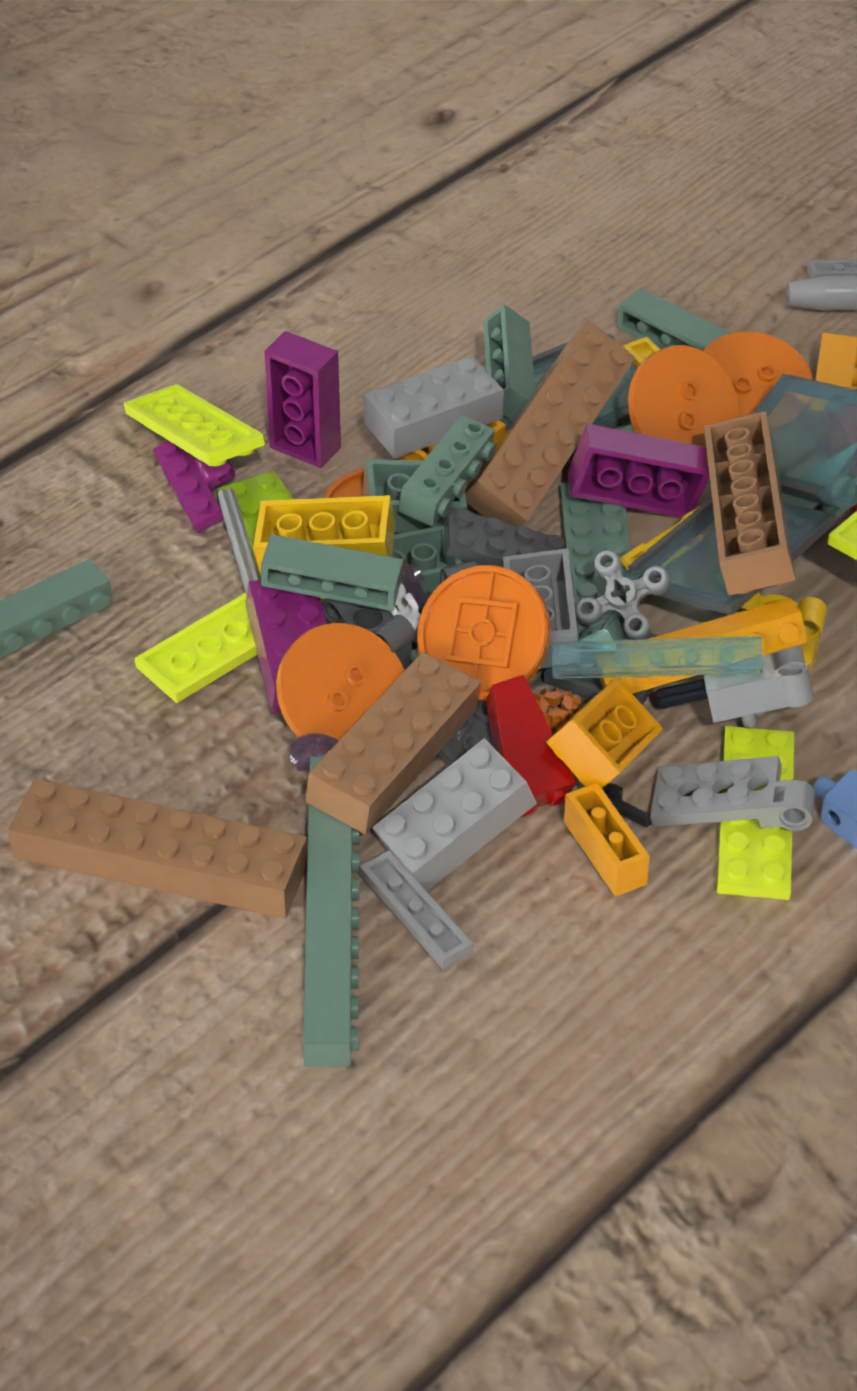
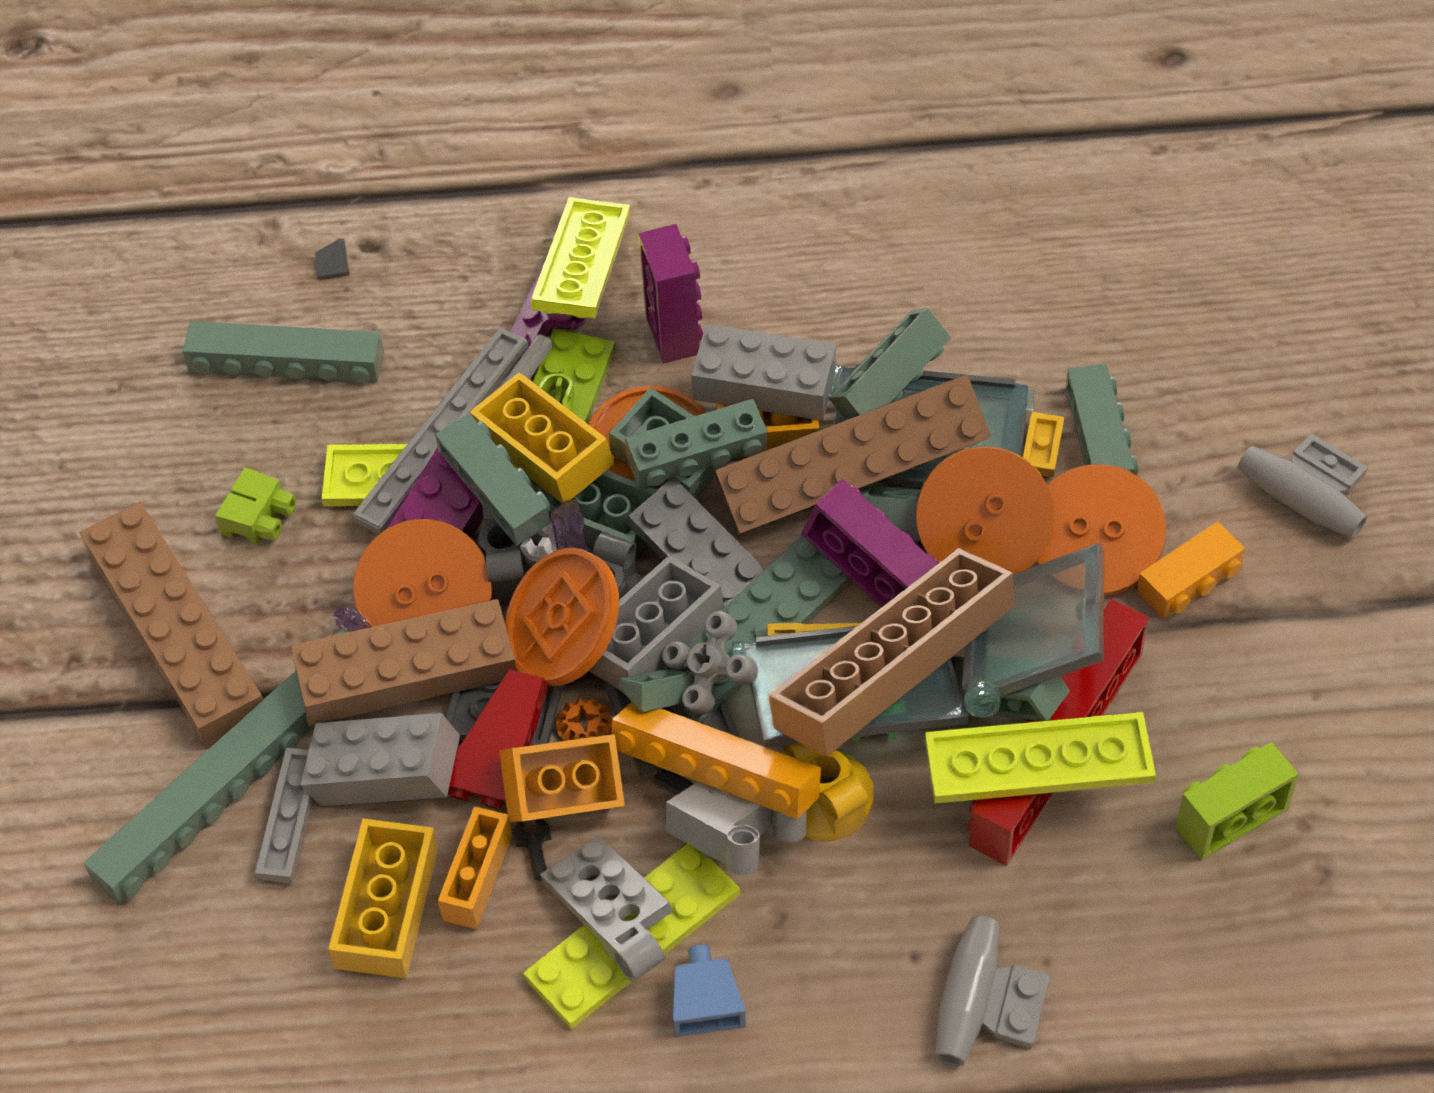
camera: 45 degrees right, 10 degrees up
clear light blue tile [552,636,763,679] -> none
none -> lime hips [215,467,297,545]
none -> yellow brick [328,818,438,979]
none -> light grey tile [352,327,528,535]

